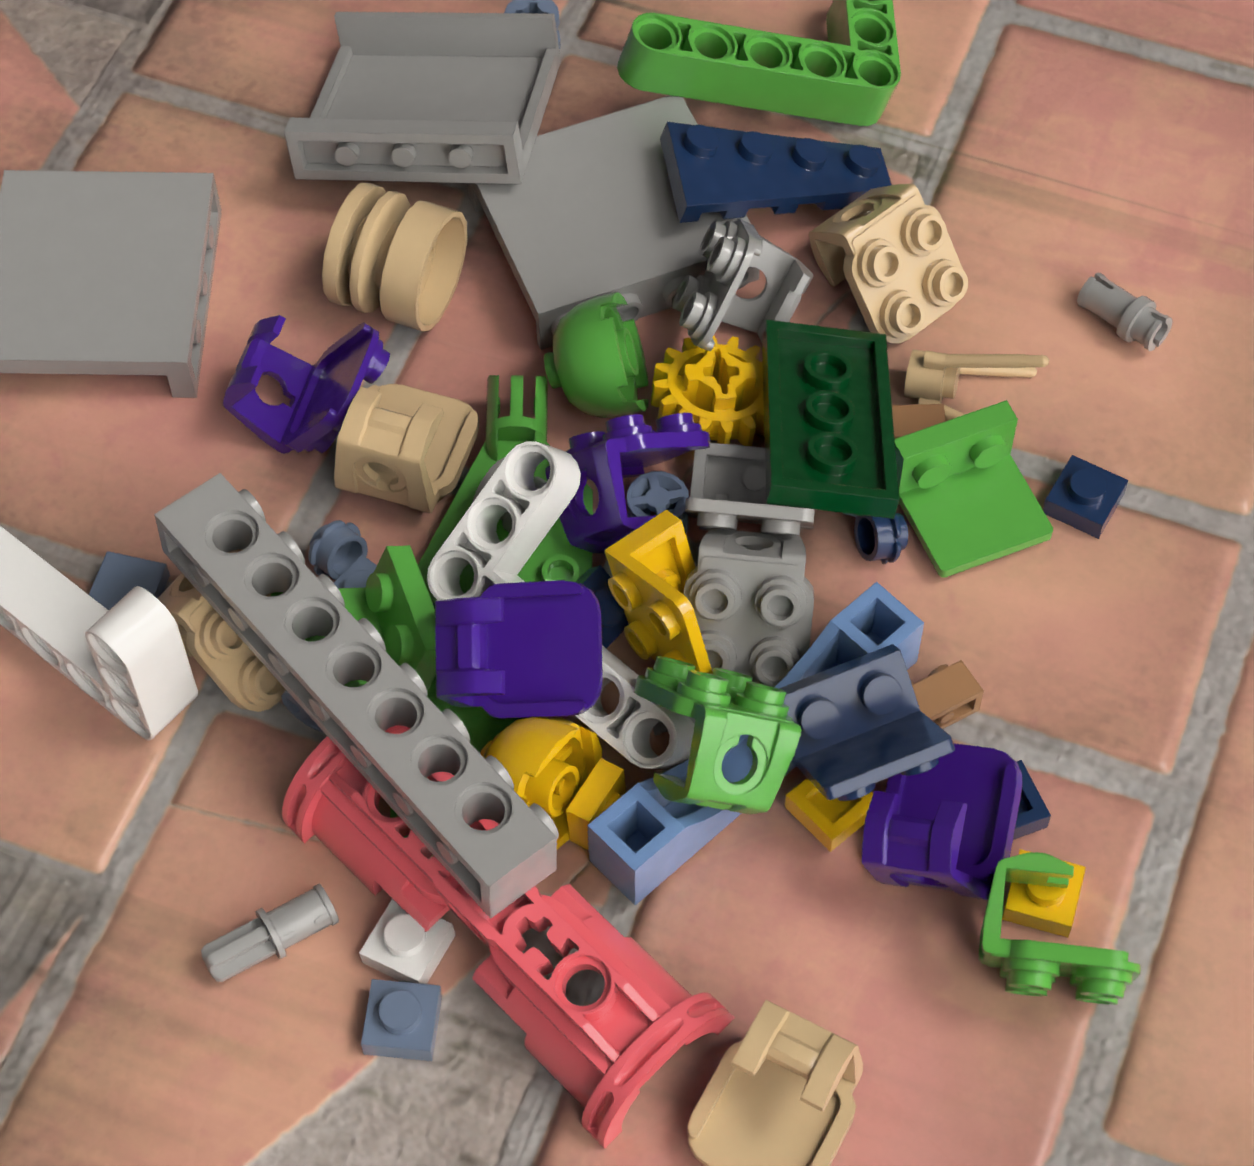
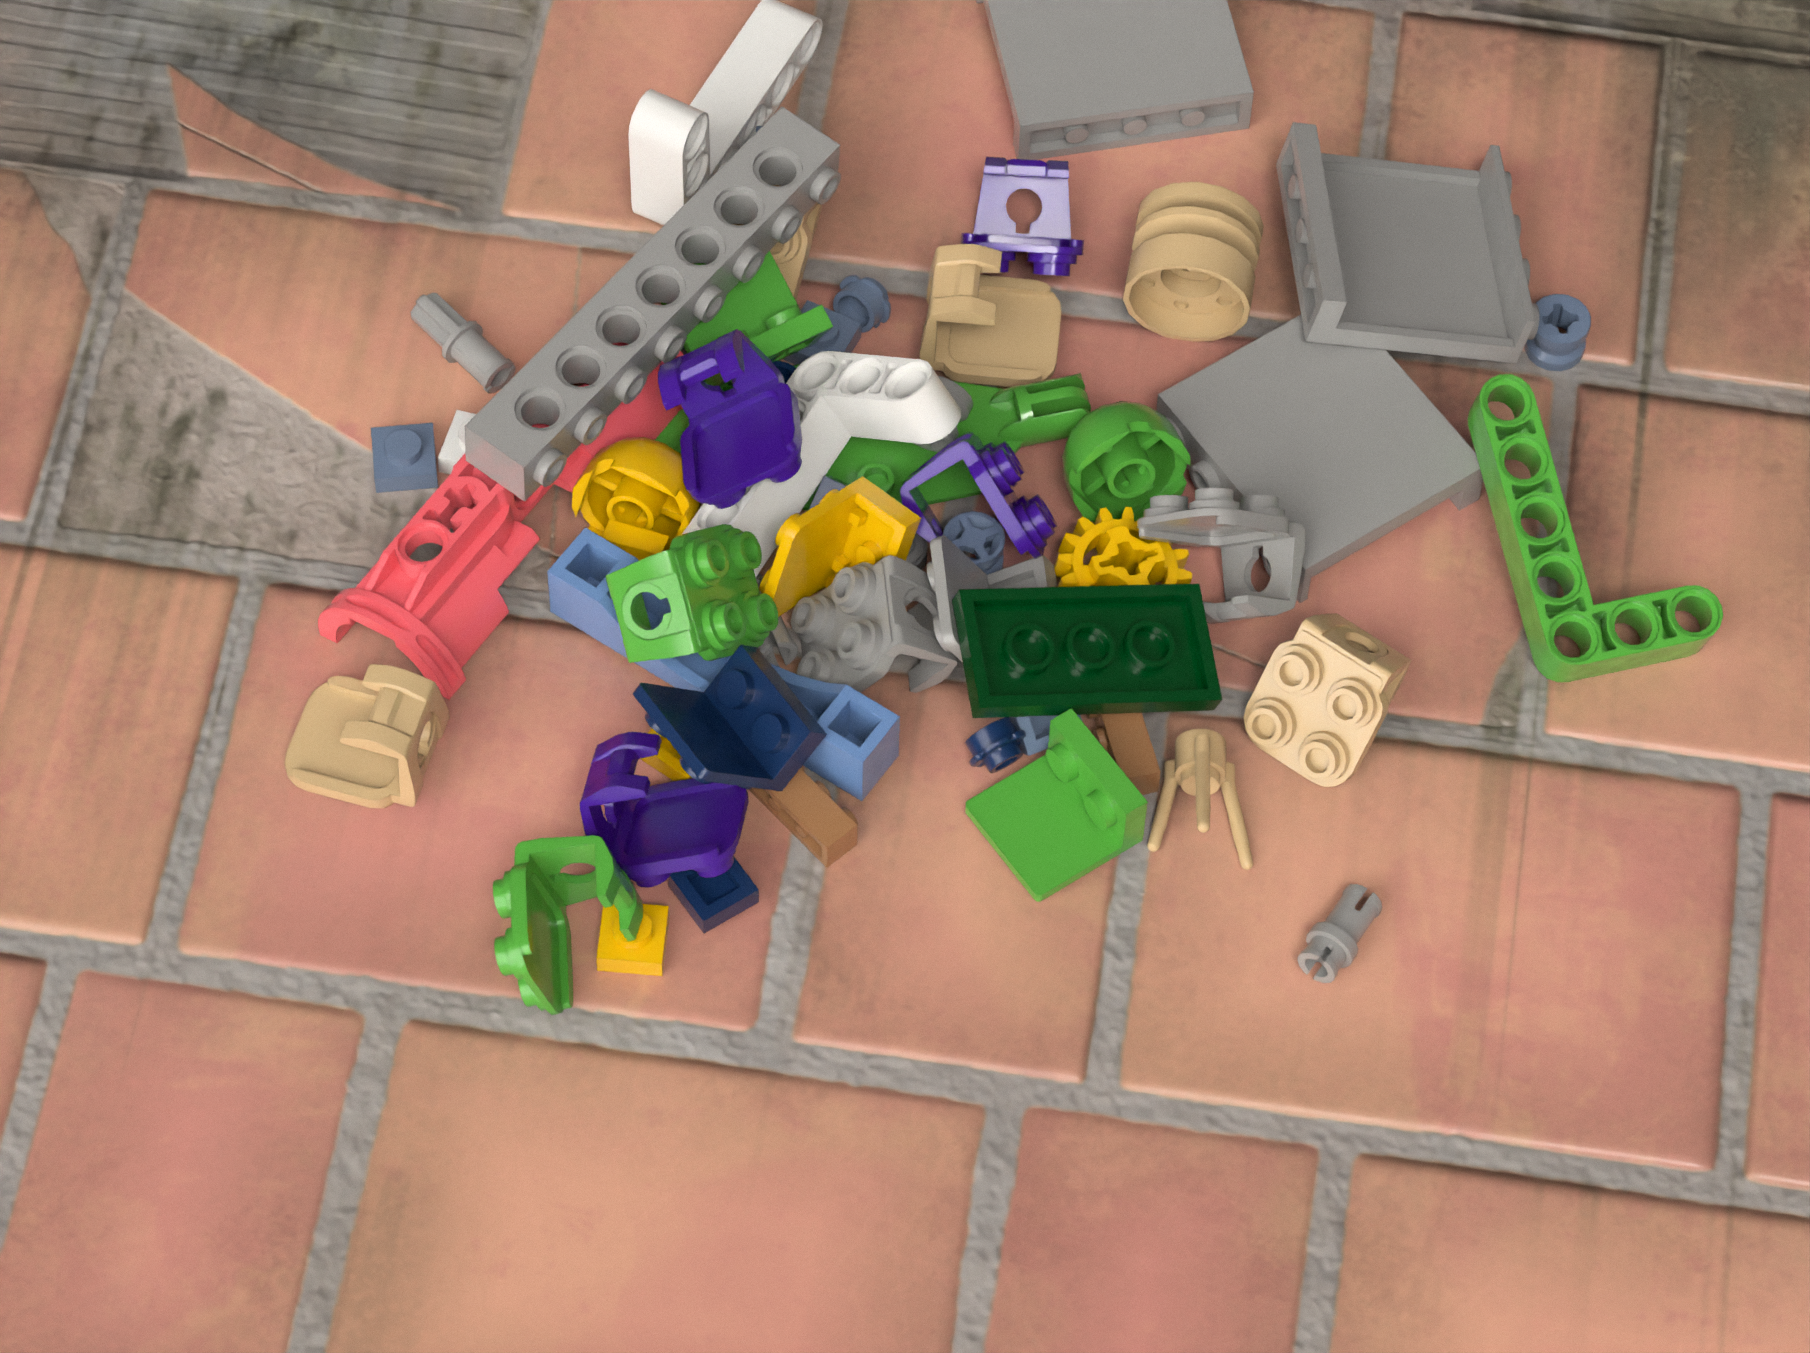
camera: 75 degrees right, 0 degrees up
dark blue wing [660,122,892,223] -> none
dark blue plate [1043,455,1129,539] -> none

